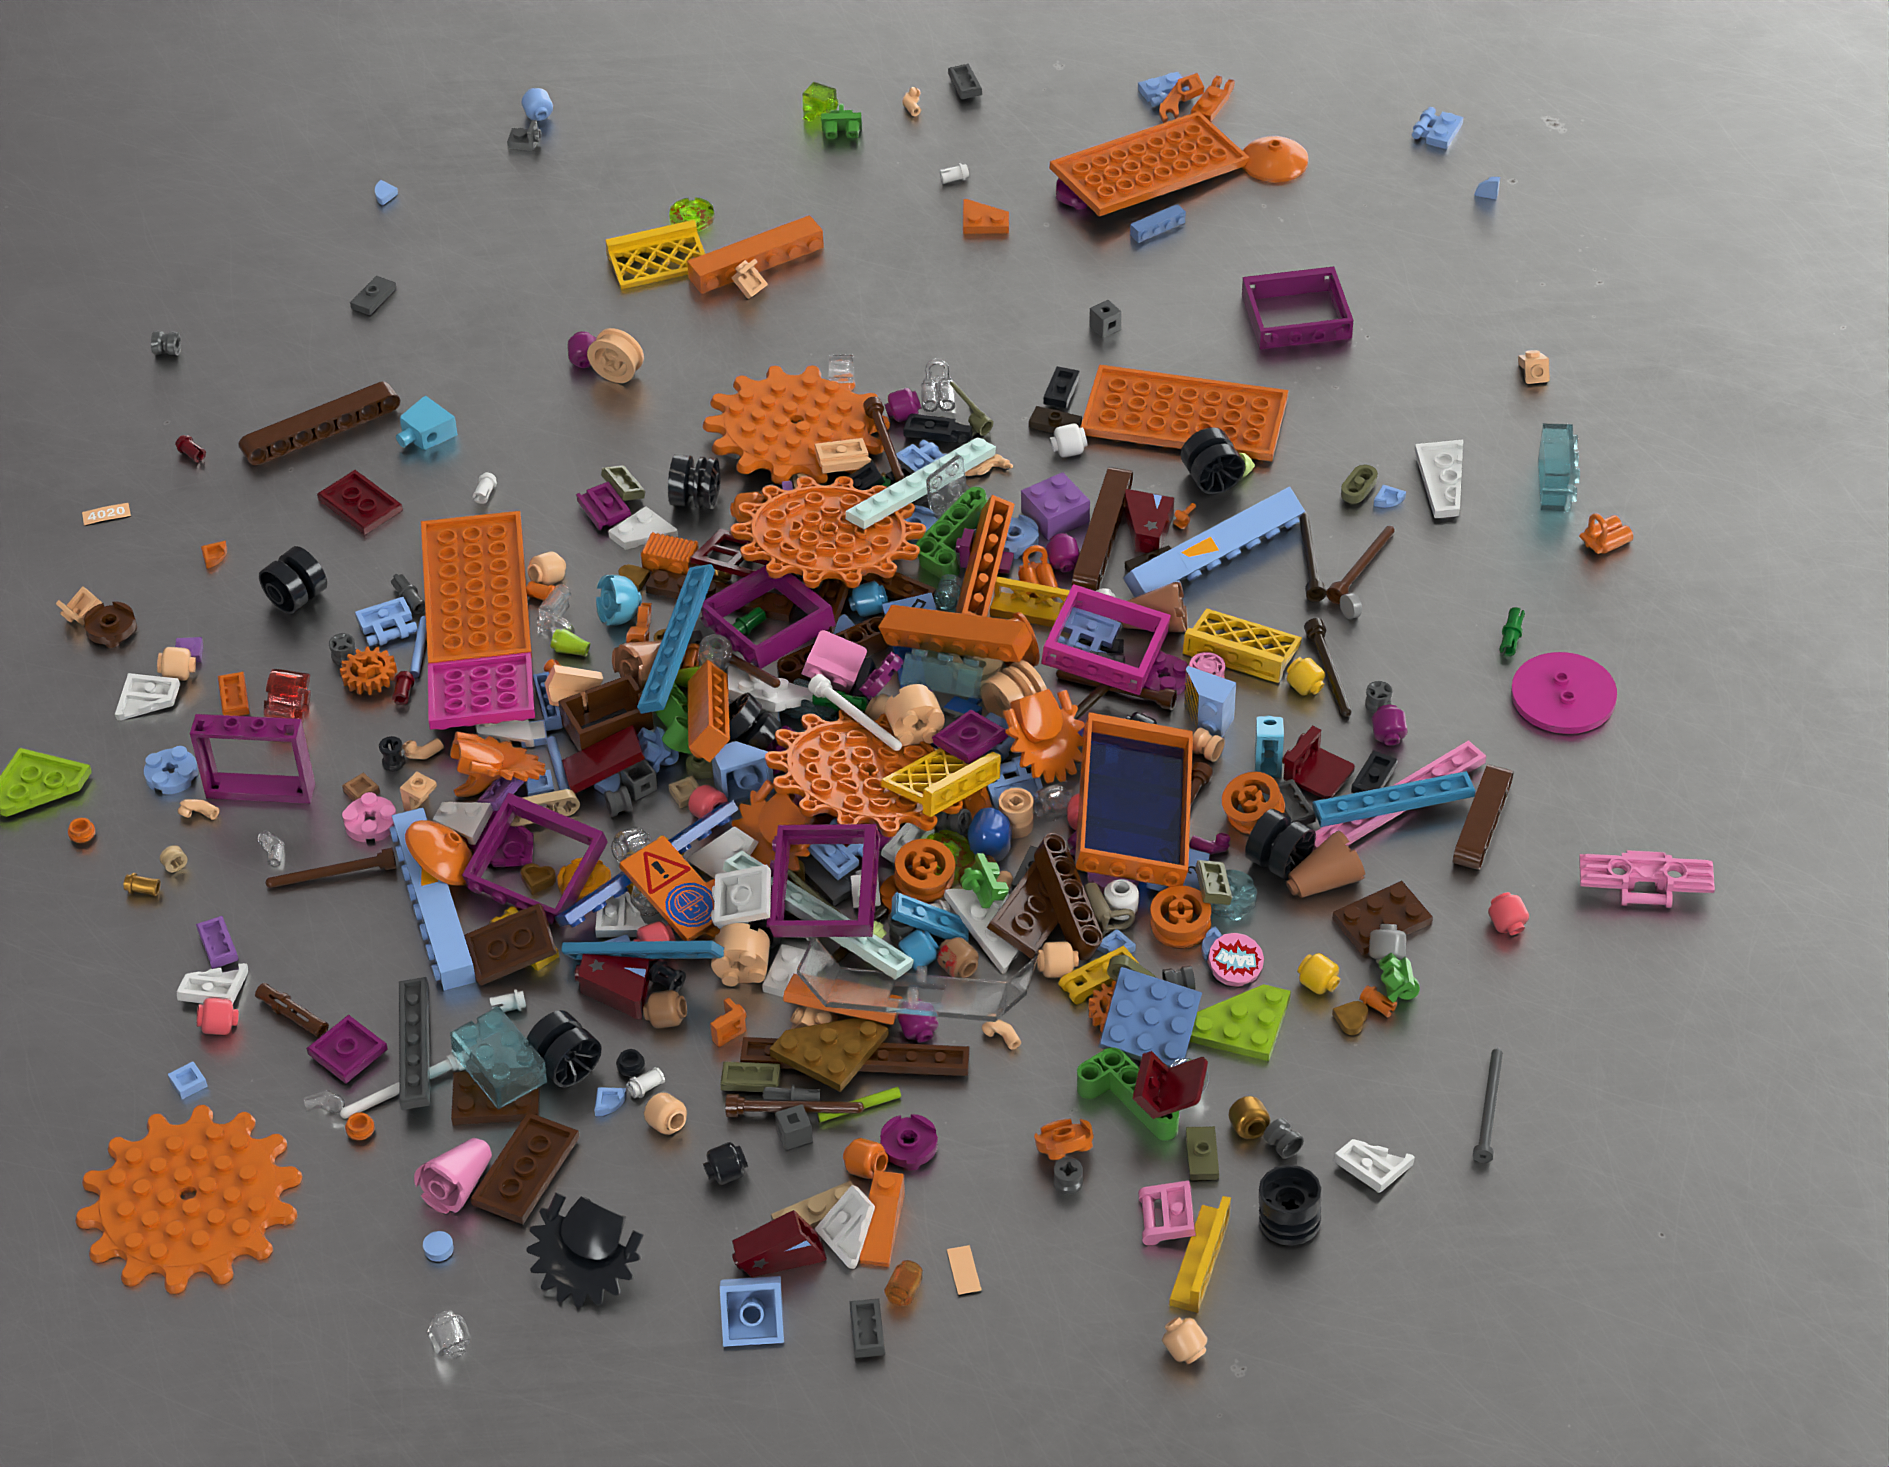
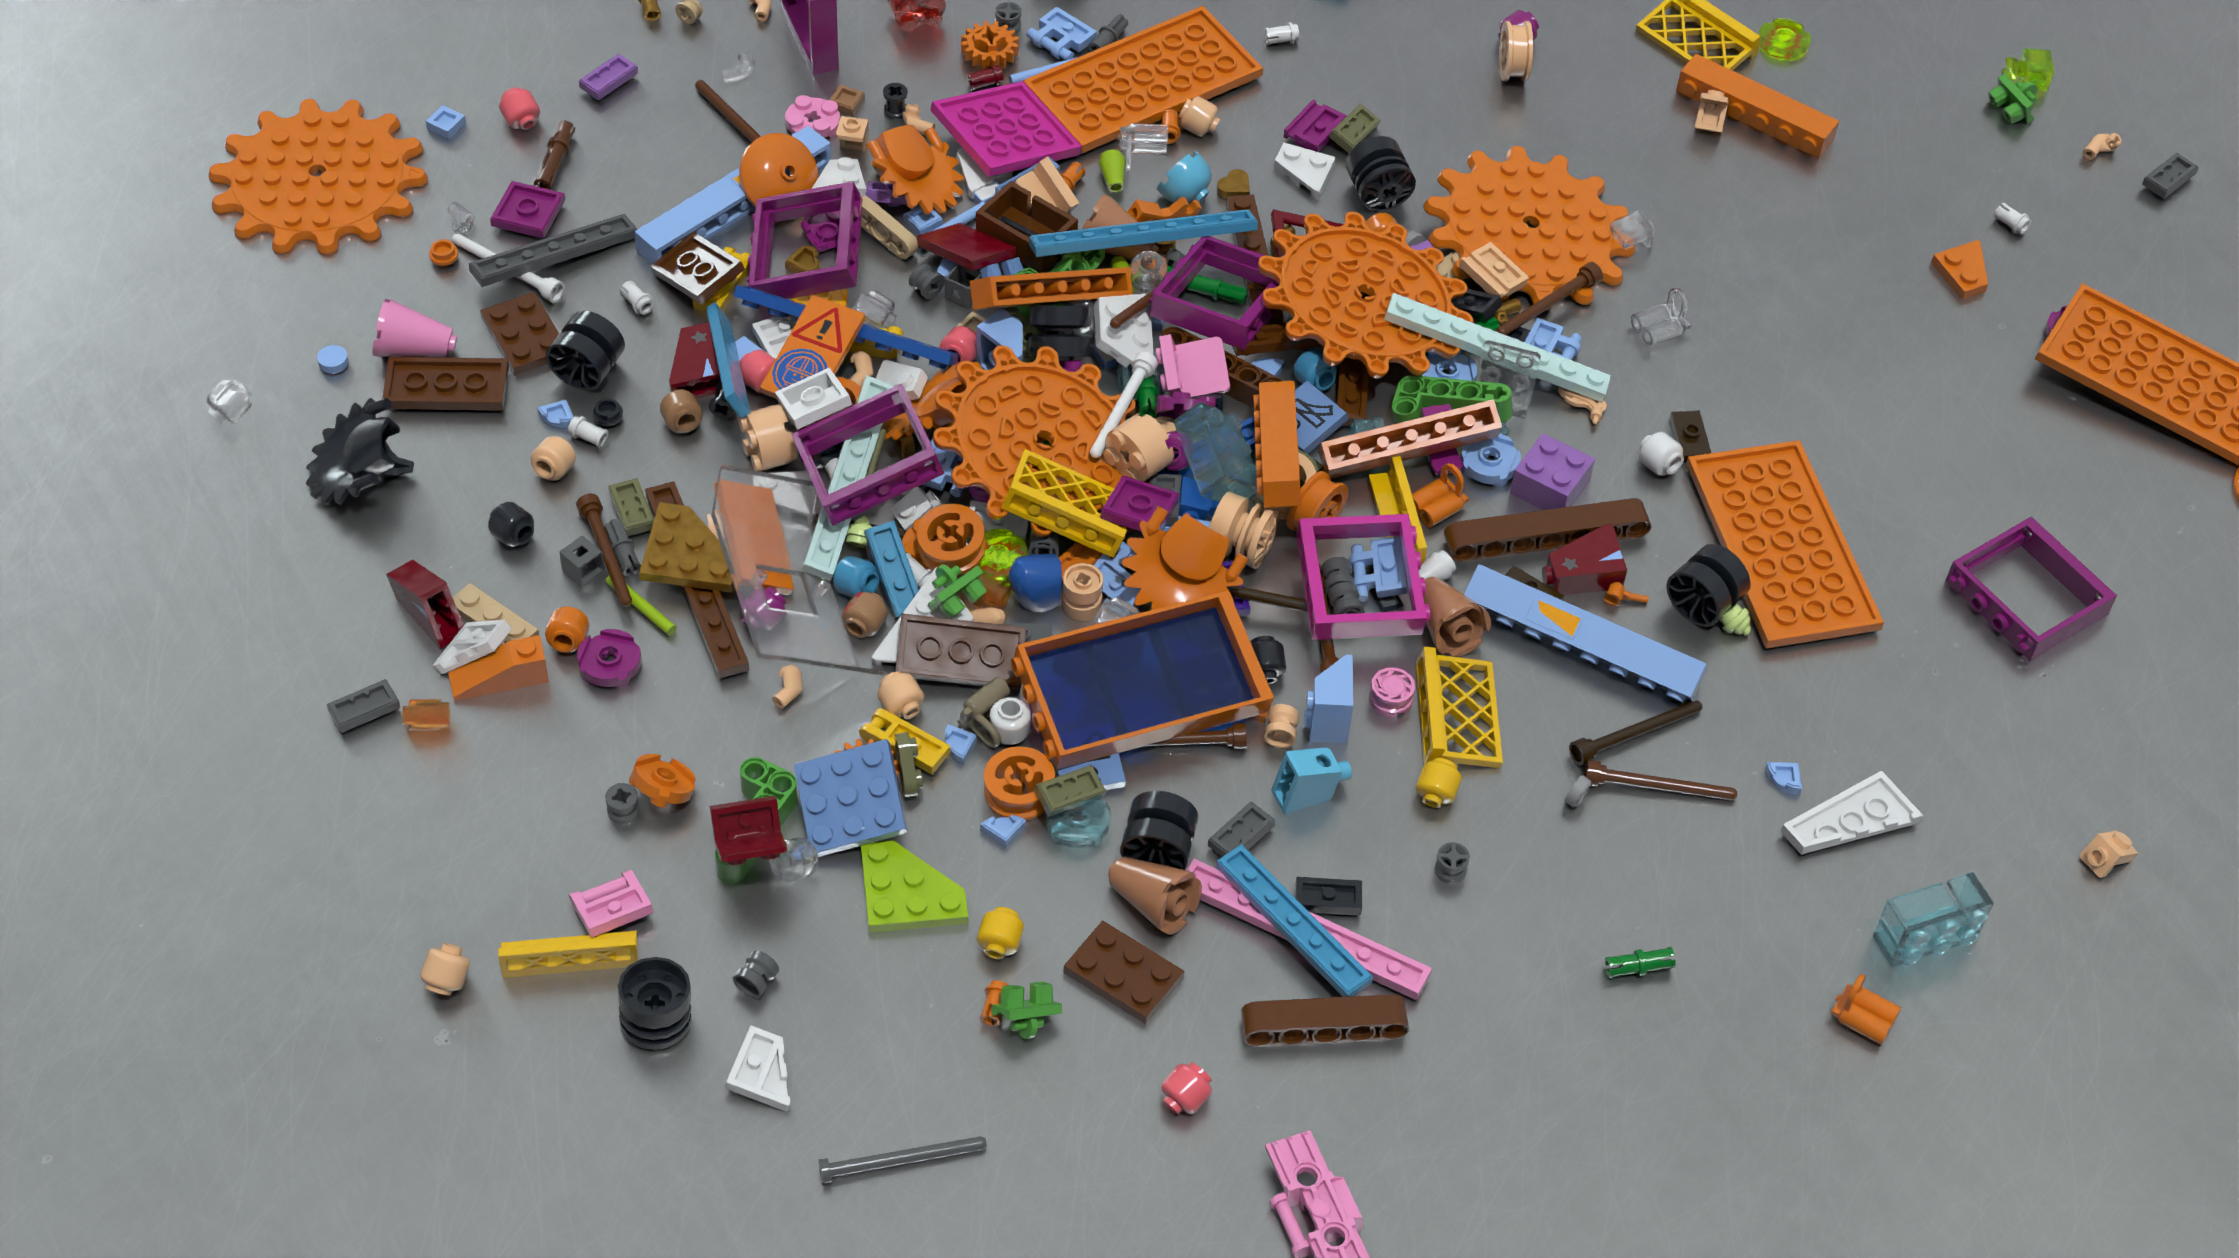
camera: 60 degrees right, 5 degrees up
white wing [176,963,248,1003] -> none
clear light blue piece [450,1006,547,1109] -> none
orange brick [641,532,699,575] -> none
orange bracket [710,997,747,1048] -> none
light blue slope [720,1276,784,1347] -> none
magenta head [884,387,922,423] -> none
black hinge [903,413,973,443] -> none
olive plant [941,381,994,436] -> none
light nougat sticker [947,1245,982,1295] -> none
reddish brown beam [1034,833,1103,961] -> none
black plate [1043,366,1080,408] -> none
magenta head [1045,533,1080,573] -> none
dark grey piece [1089,300,1122,338] -> none
medium blue piece [1130,204,1186,243] -> none
magenta plate [1138,651,1188,695] -> none
dark grey wheel [1162,965,1196,990] -> none
olive plate [1186,1126,1219,1180] -> none
magenta arm [1189,833,1231,855] -> none
tile [1207,933,1264,987] -> none
orange wheel [1222,772,1285,834] -> none
pearl gold head [1228,1096,1271,1139] -> none
dark red bracket [1282,725,1355,799] -> none
dark brown piece [1304,618,1352,717] -> none
pearl gold tile [1332,1001,1368,1035] -> none
olive plate [1341,464,1378,503] -> none
light grey head [1369,924,1406,963] -> none
magenta head [1371,704,1408,746] -> none
dark pink plate [1511,652,1617,734] -> none

